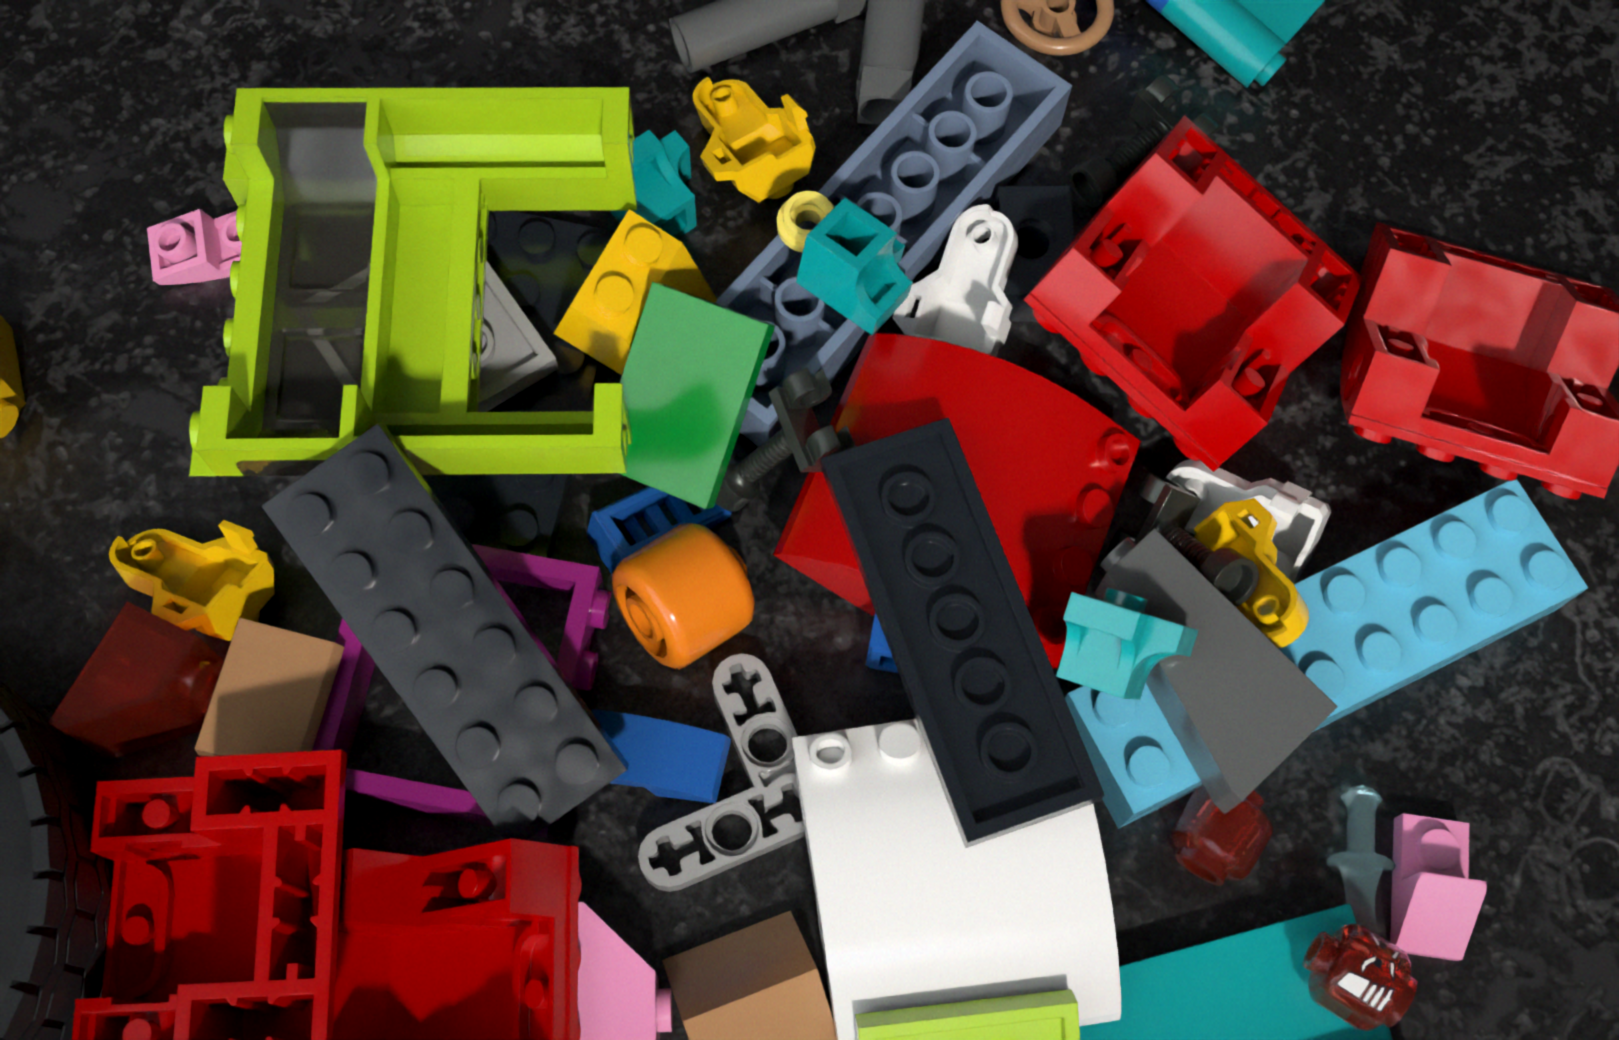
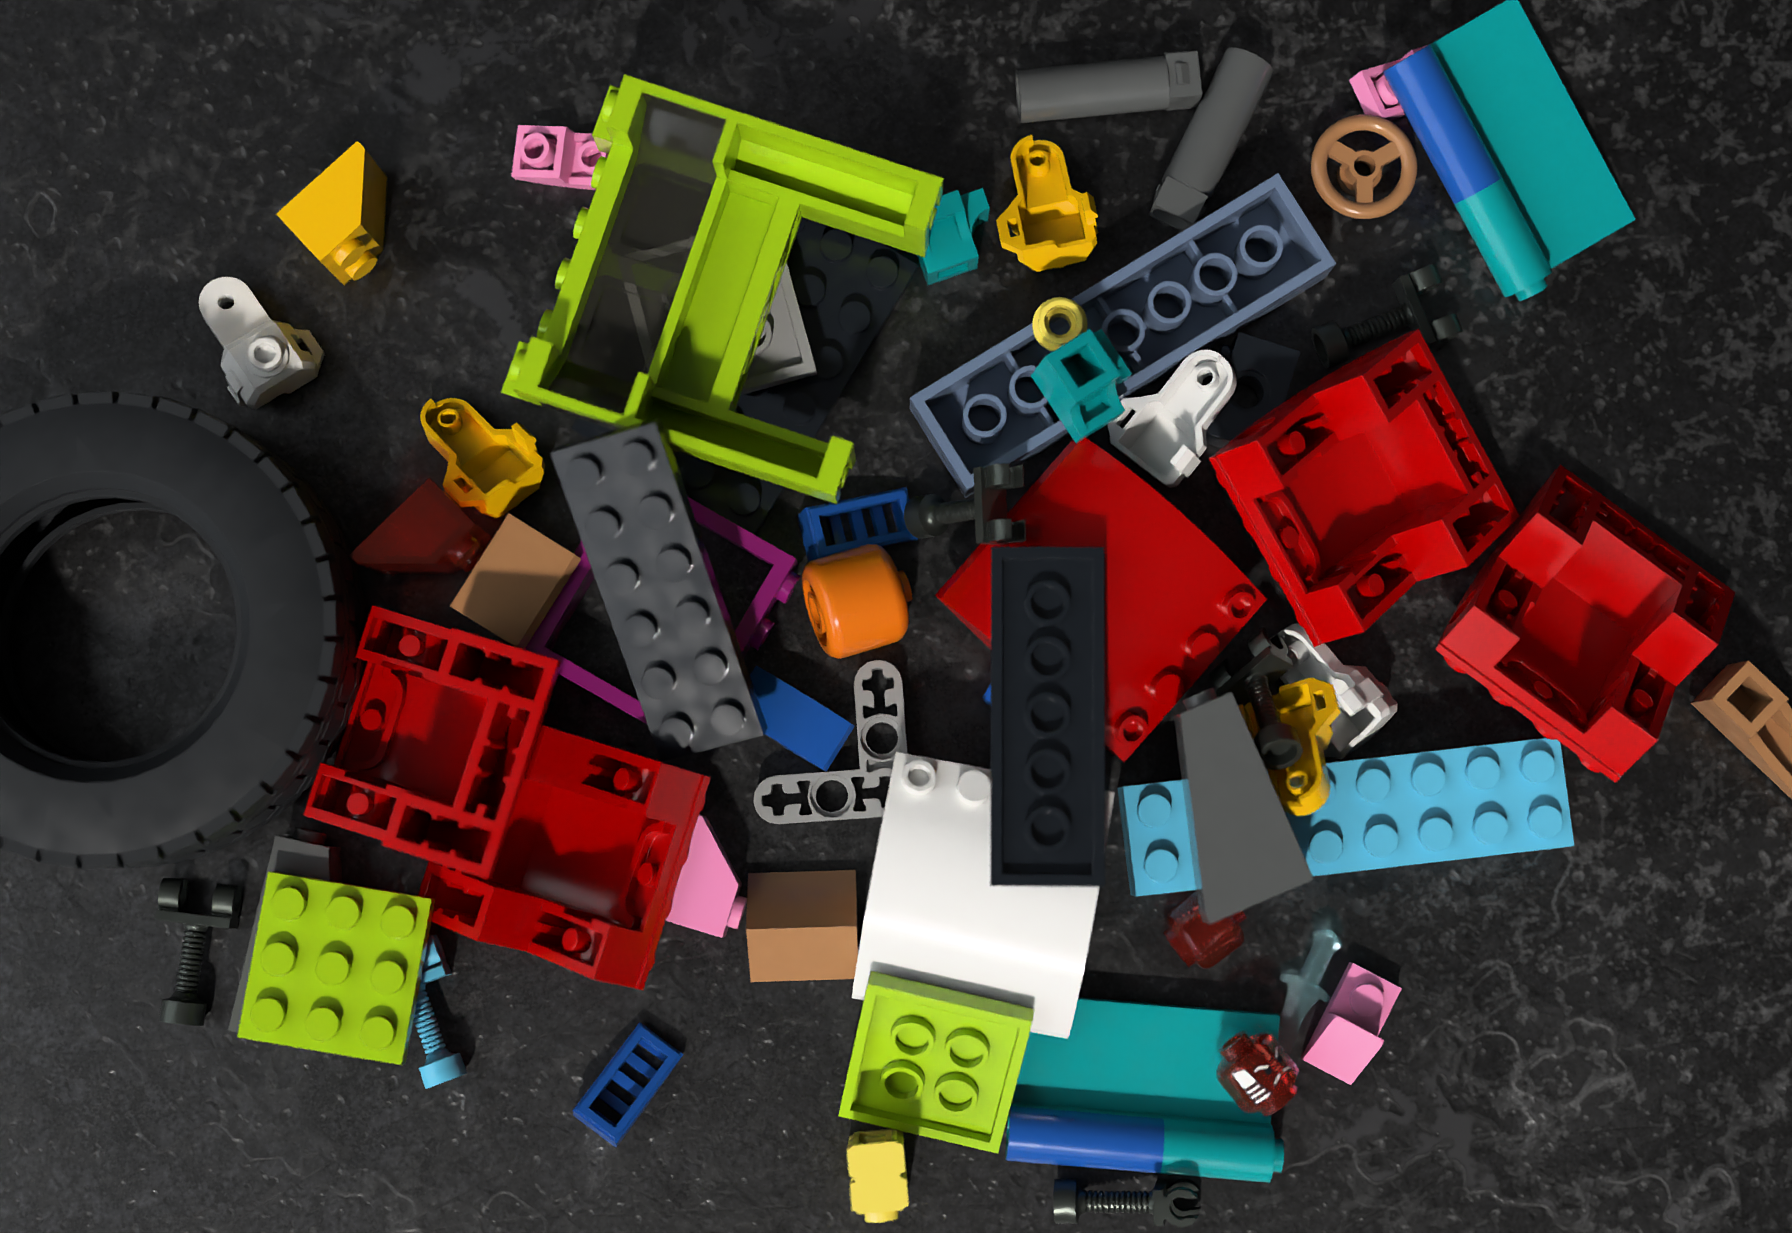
camera: 25 degrees right, 15 degrees up
yellow slope [553,209,717,375] -> none
tile [618,282,775,509] -> none
brick [1056,587,1198,700] -> none

